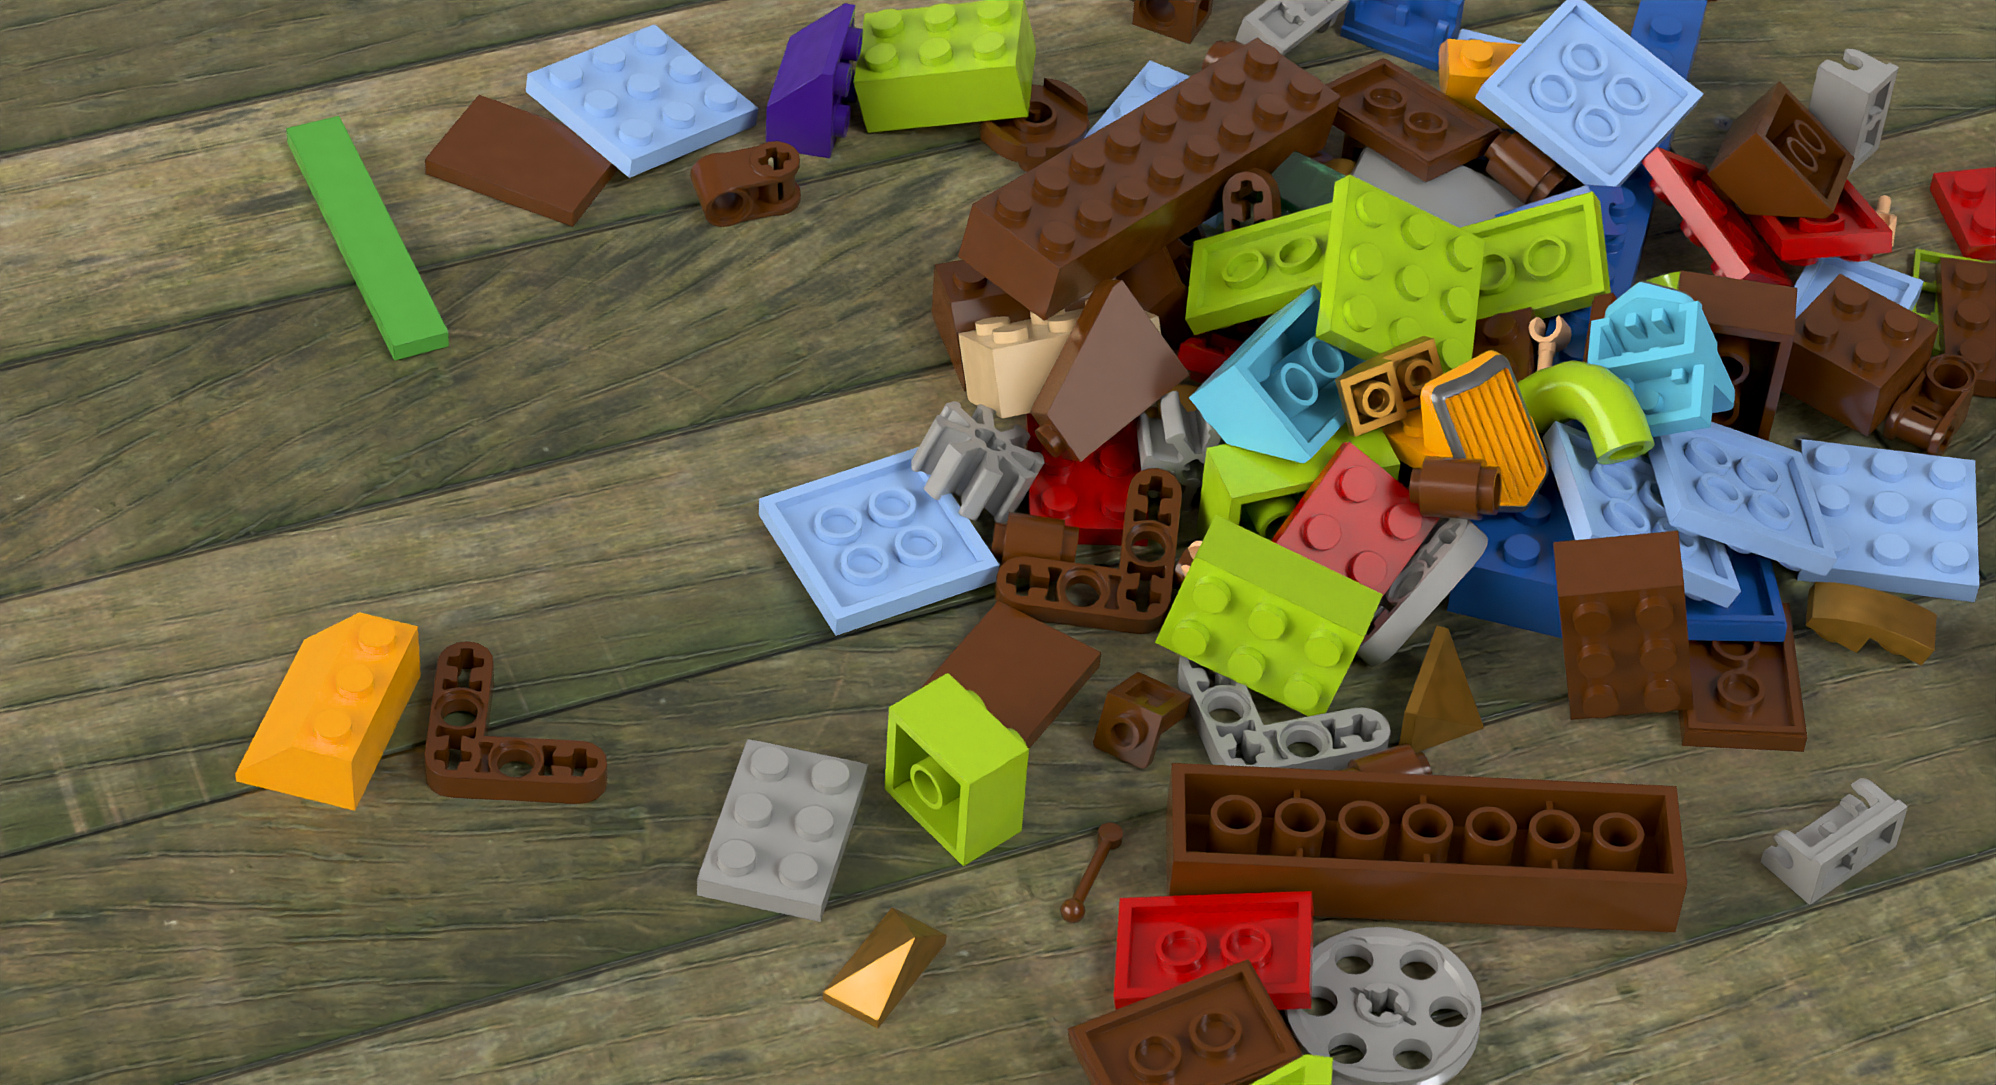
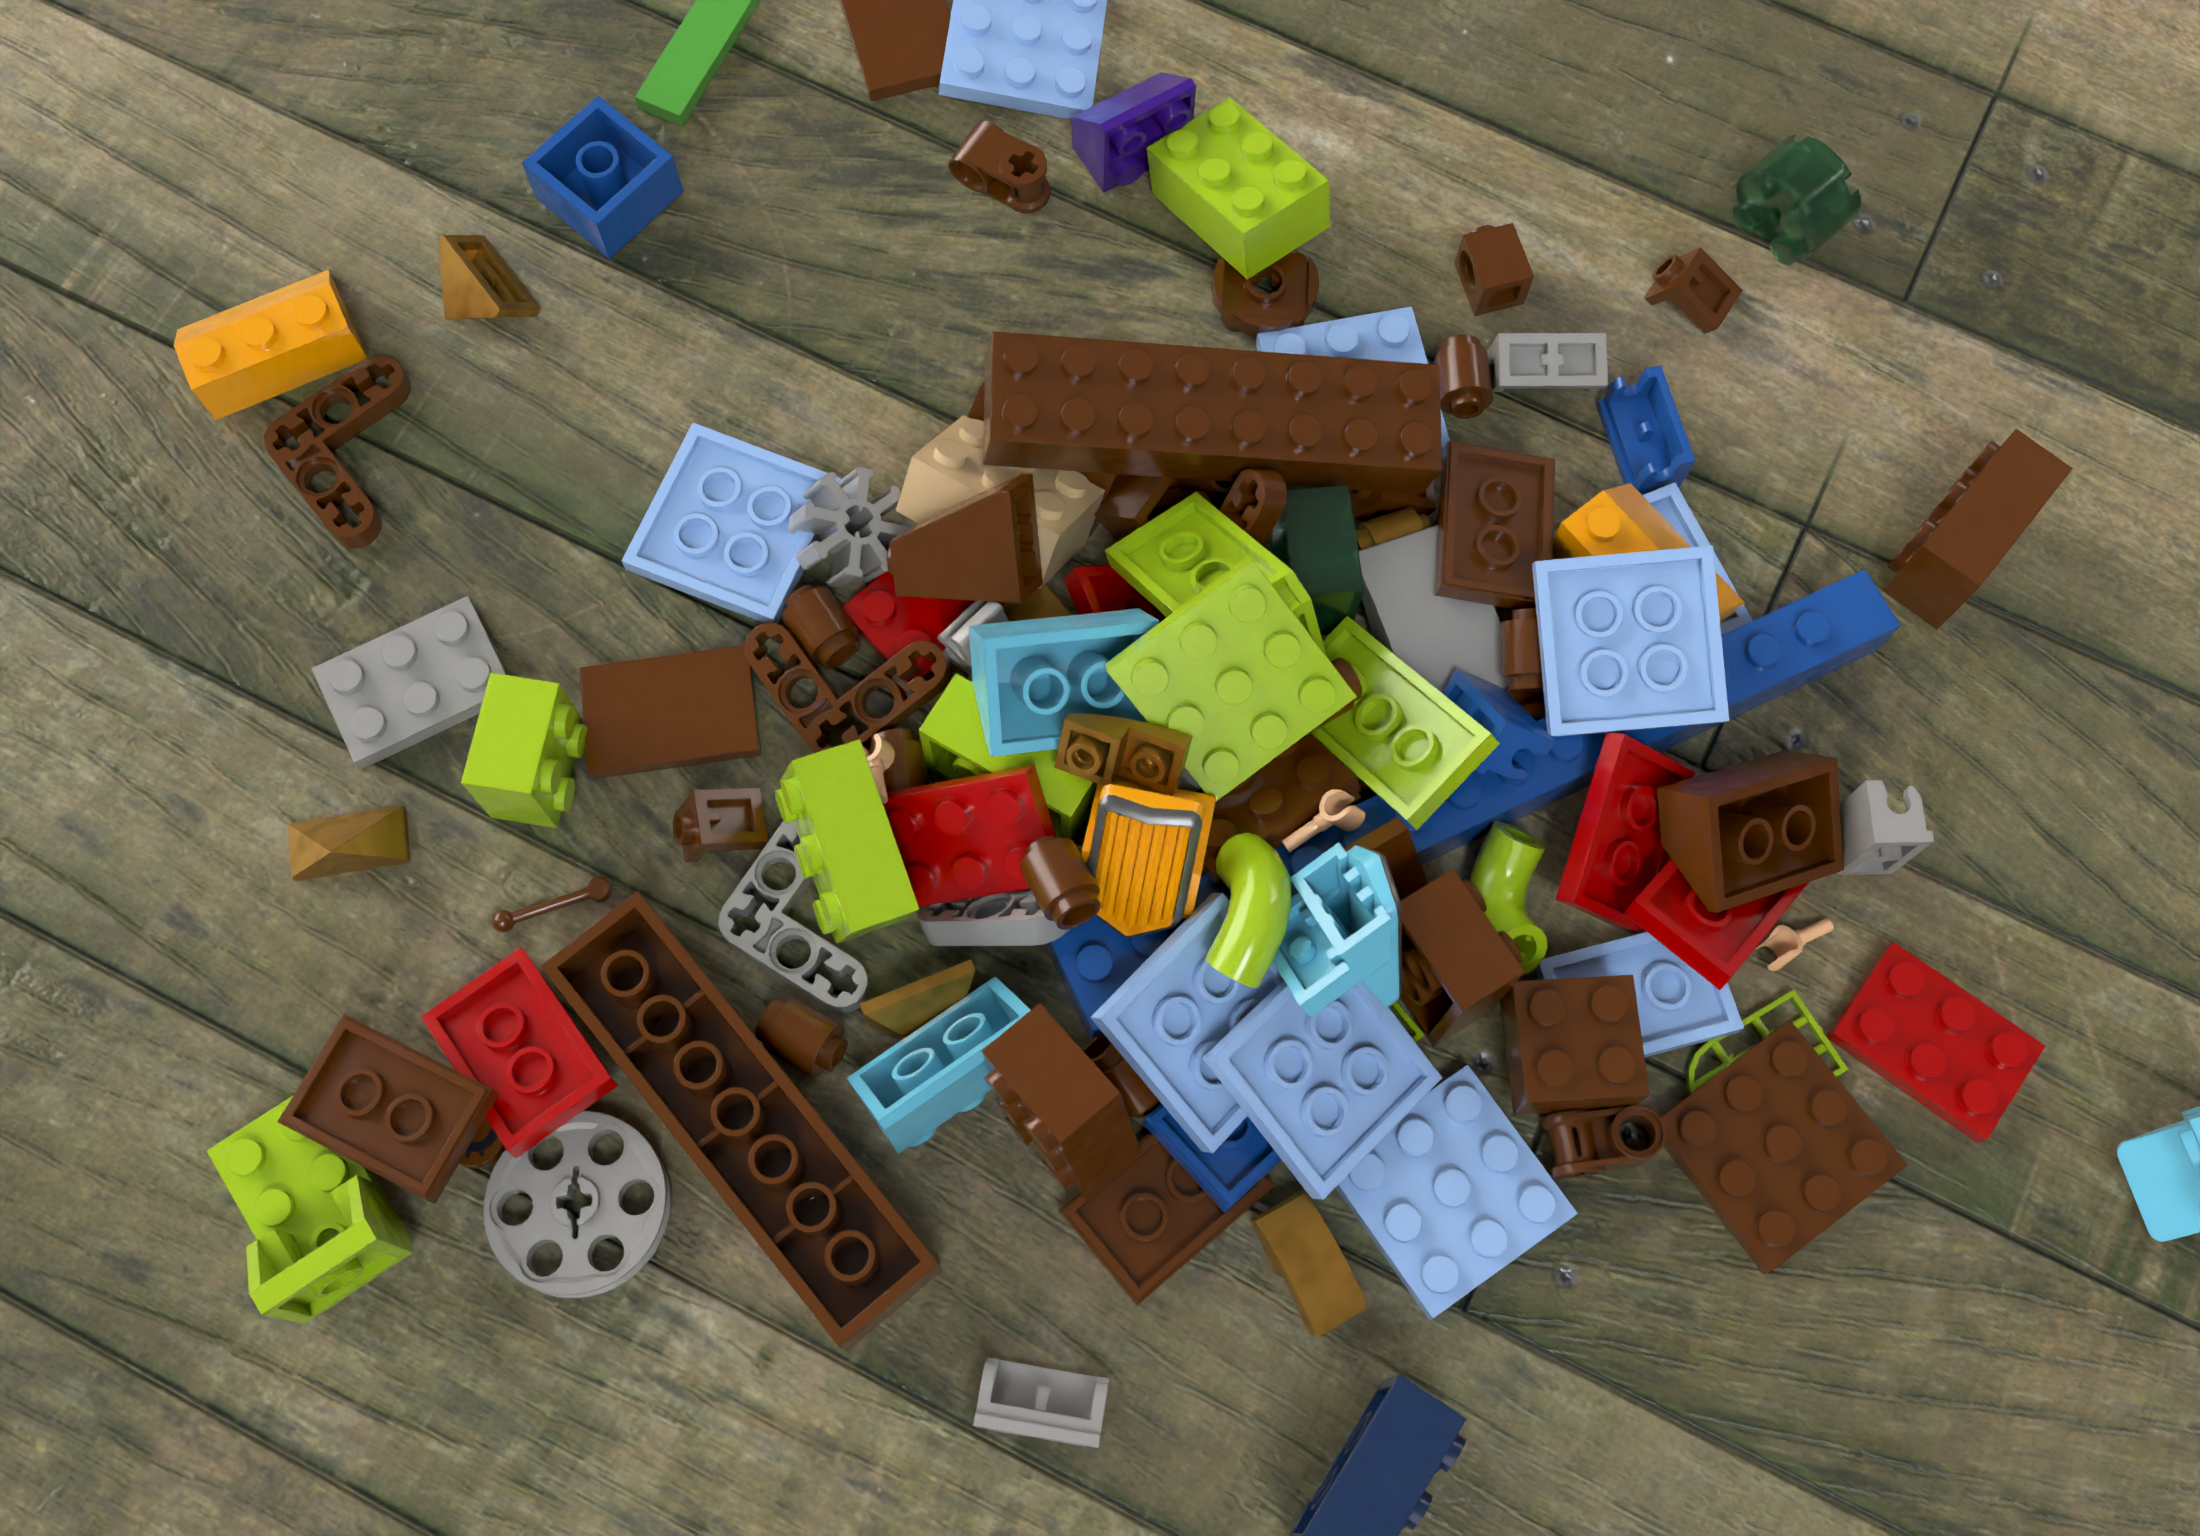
camera: 50 degrees right, 25 degrees up
none -> pearl gold slope [438,235,541,319]
none -> blue brick [522,96,684,259]
none -> medium azure slope [847,976,1031,1154]

